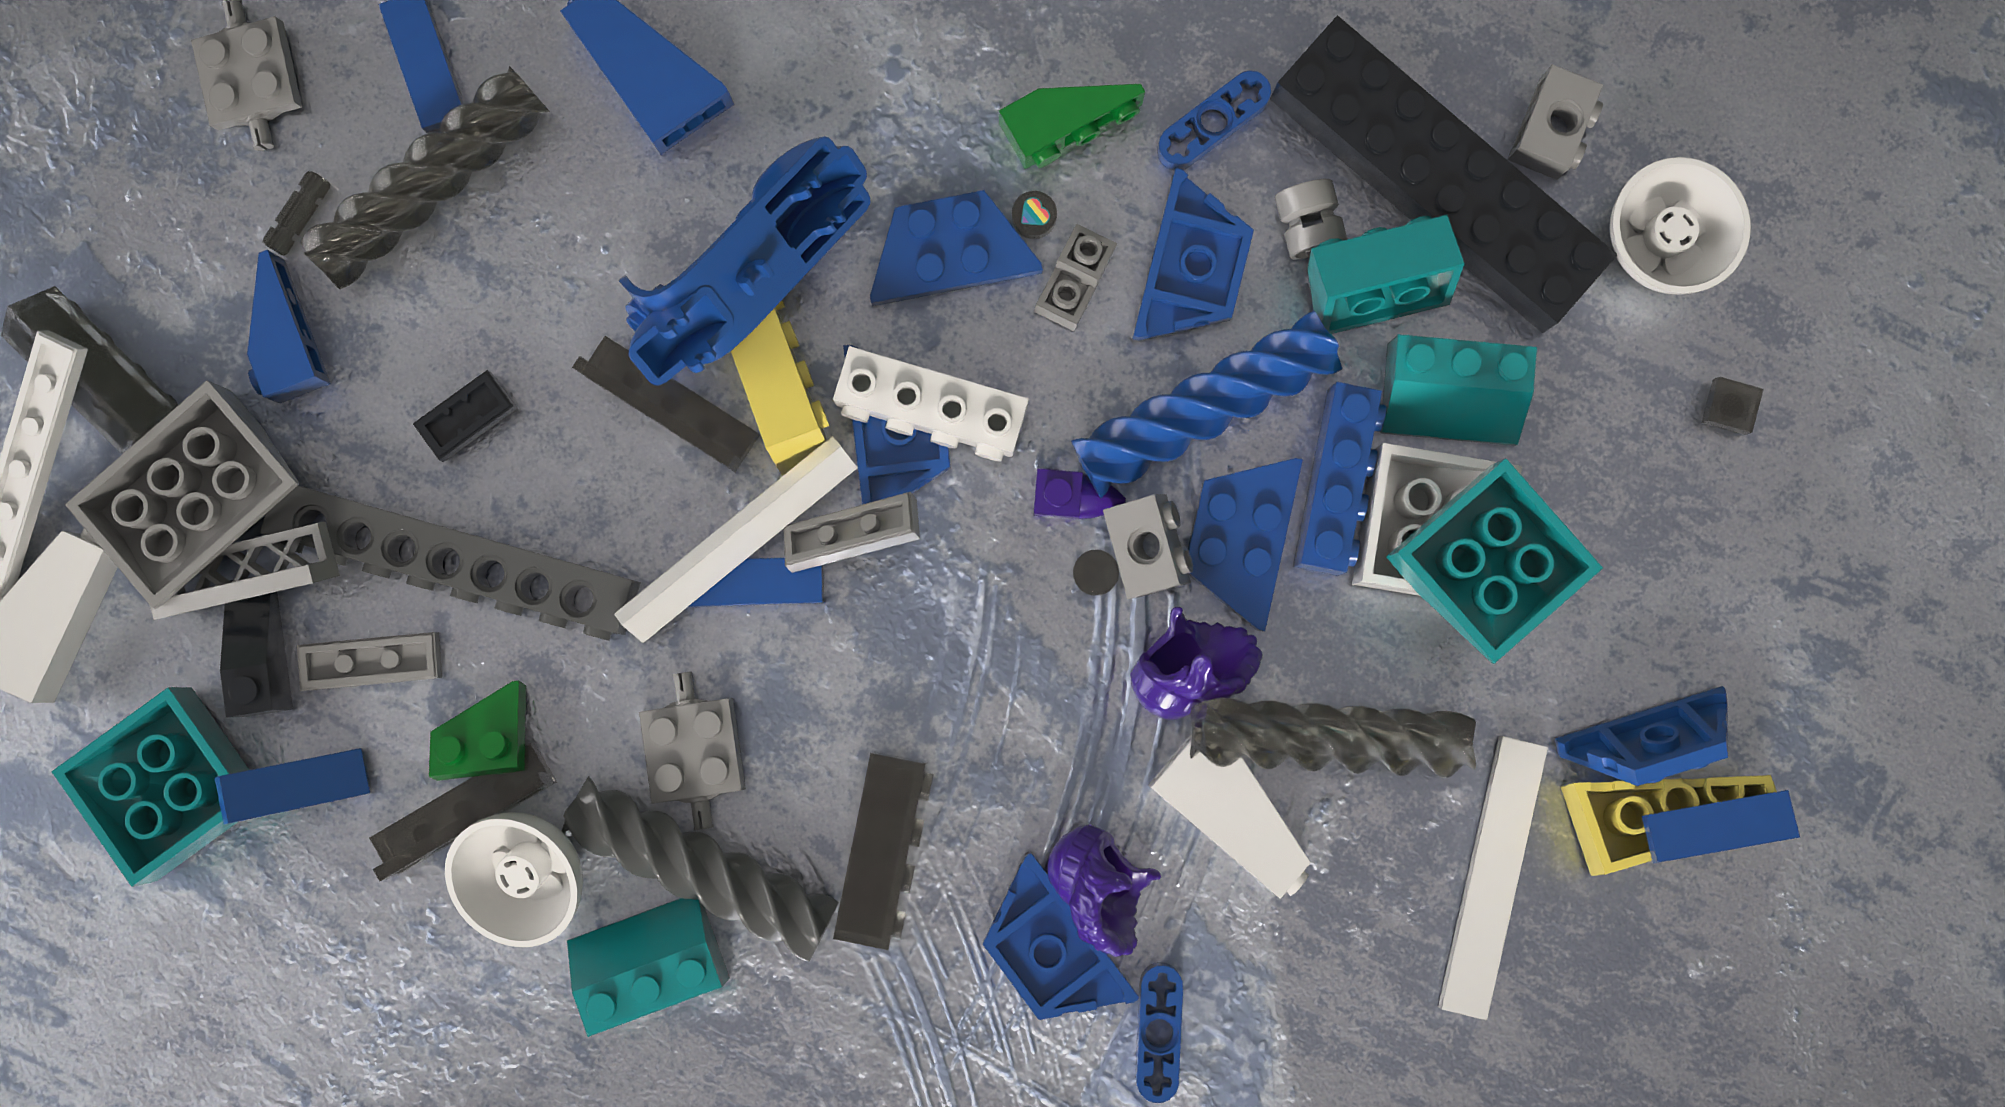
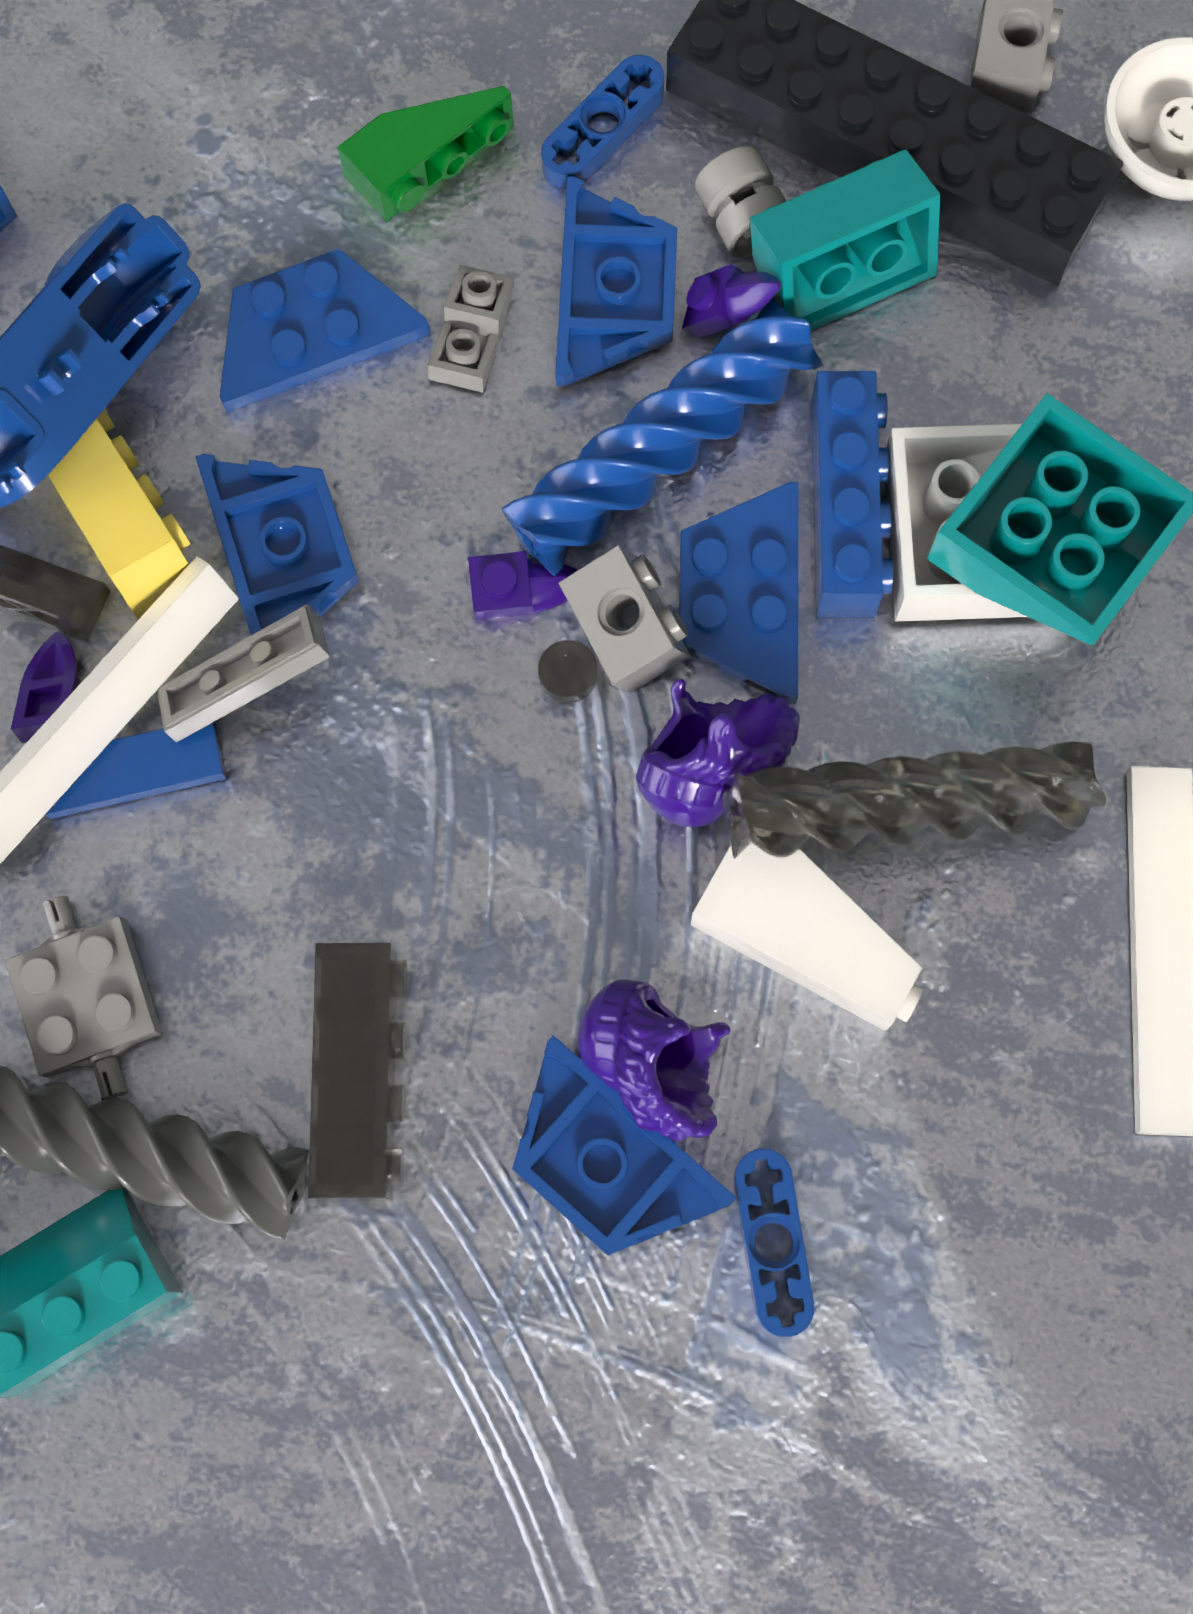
camera: 10 degrees left, 10 degrees down
white brick [833,346,1029,462] -> none
clear smoke tile [1012,191,1057,239] -> none
teal slope [1380,334,1537,446] -> none
none -> dark purple plate [11,632,82,743]
none -> dark purple plate [682,264,781,339]

